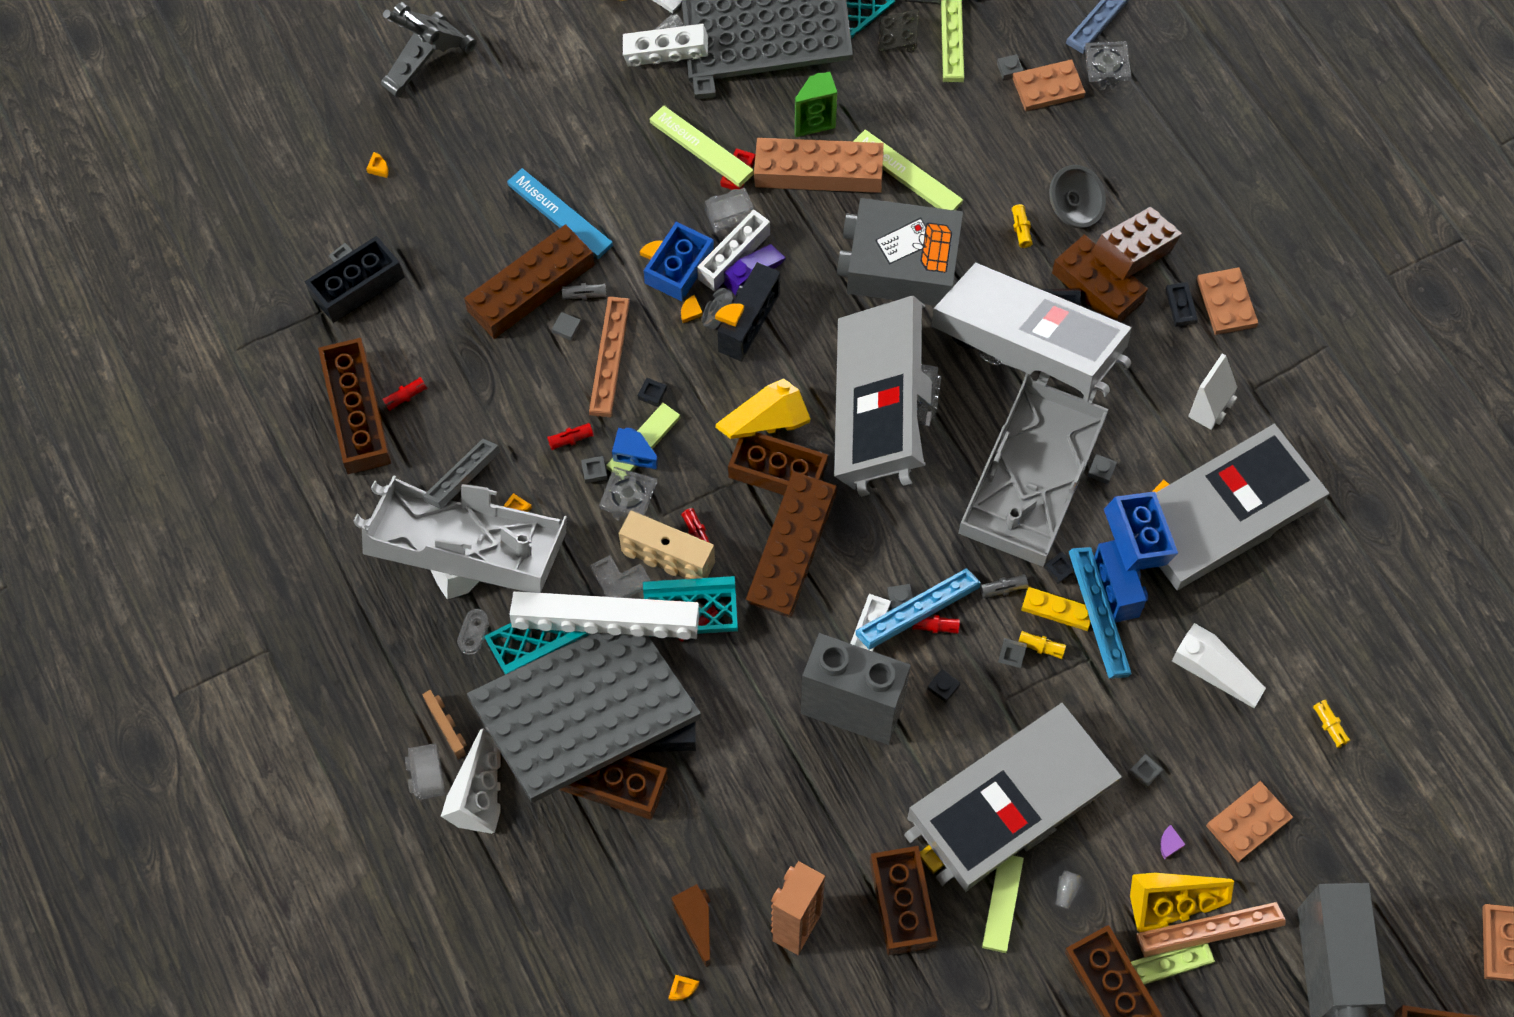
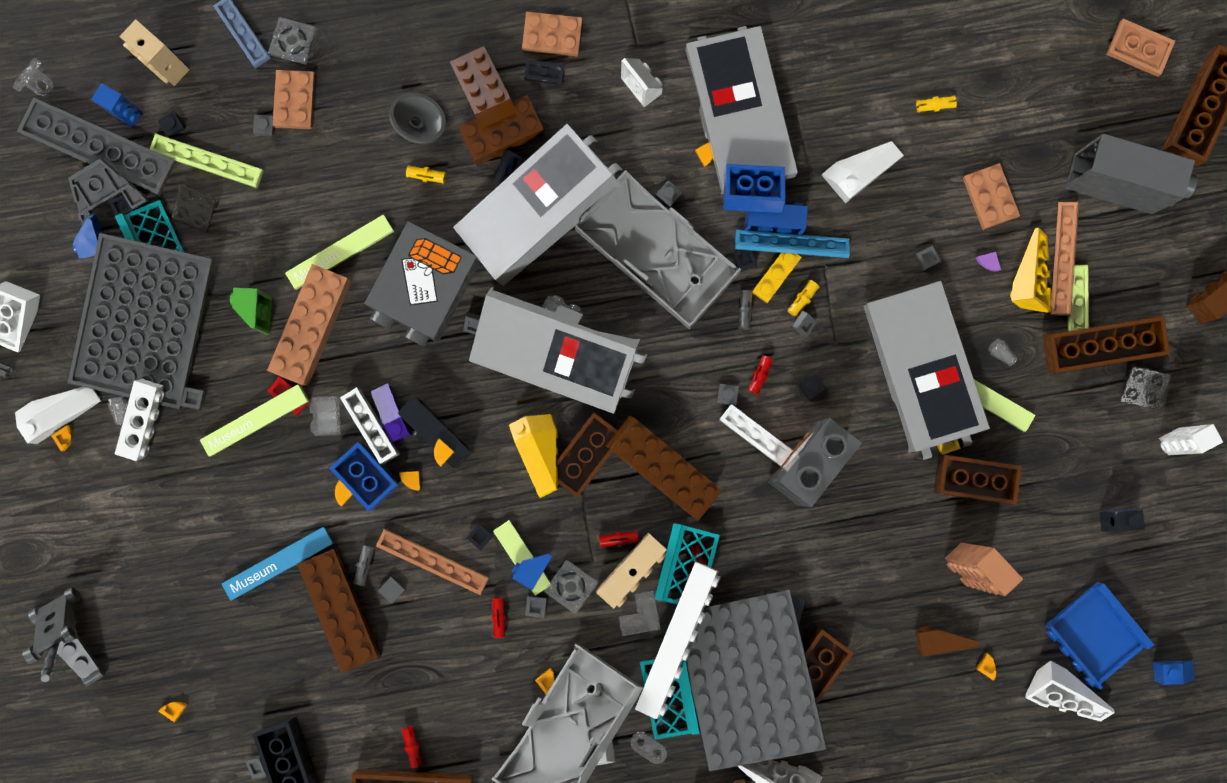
camera: 75 degrees left, 20 degrees up
dark grey plate [423,439,501,509] -> none
dark grey tile [702,288,733,330] -> none
dark azure tile [856,568,981,650] -> none

